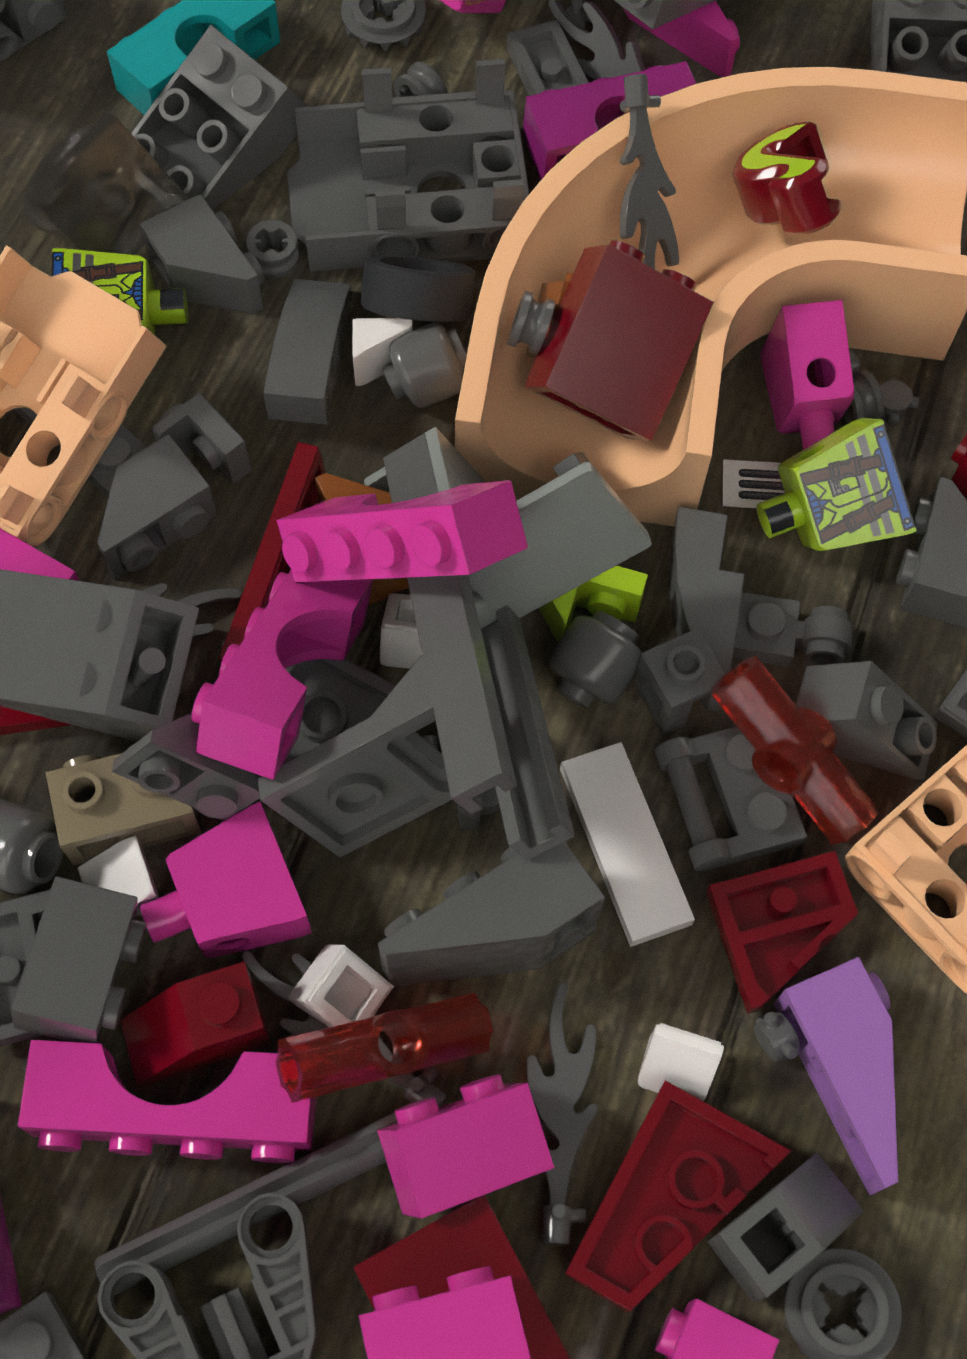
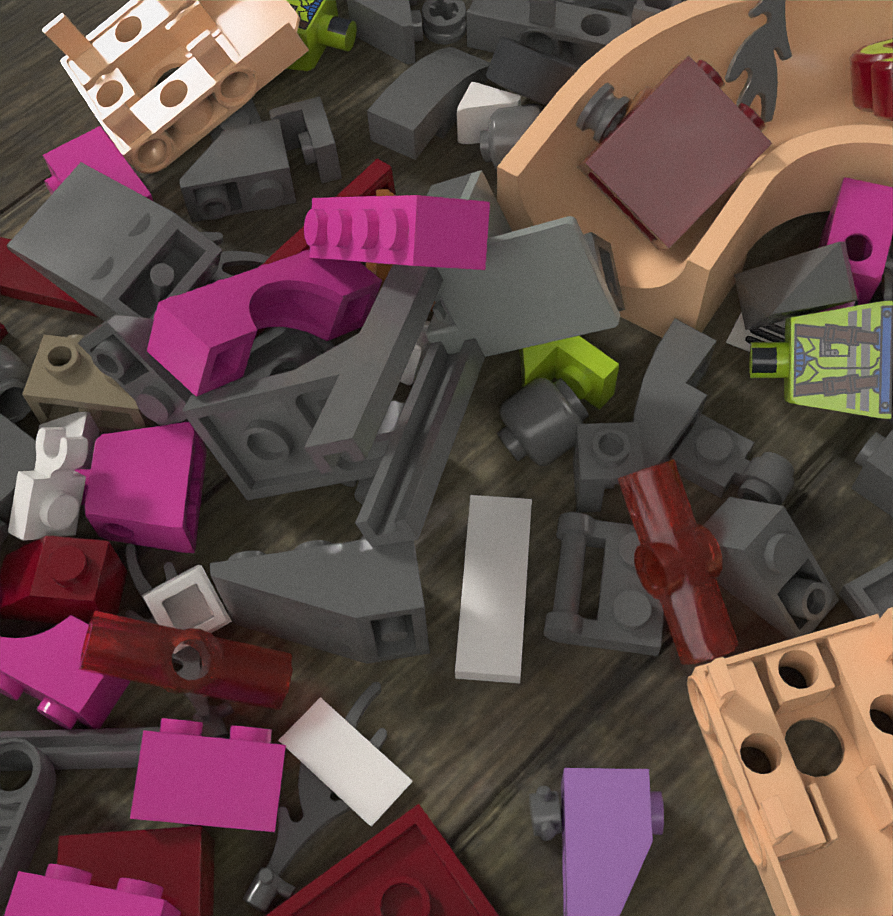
camera: 30 degrees right, 5 degrees down
white slope [638,1023,724,1101] -> none
dark red wing [706,851,858,1015] -> none
none -> white plate [8,427,88,541]
none -> white sticker [278,697,413,827]
none -> dark grey slope [734,241,858,330]

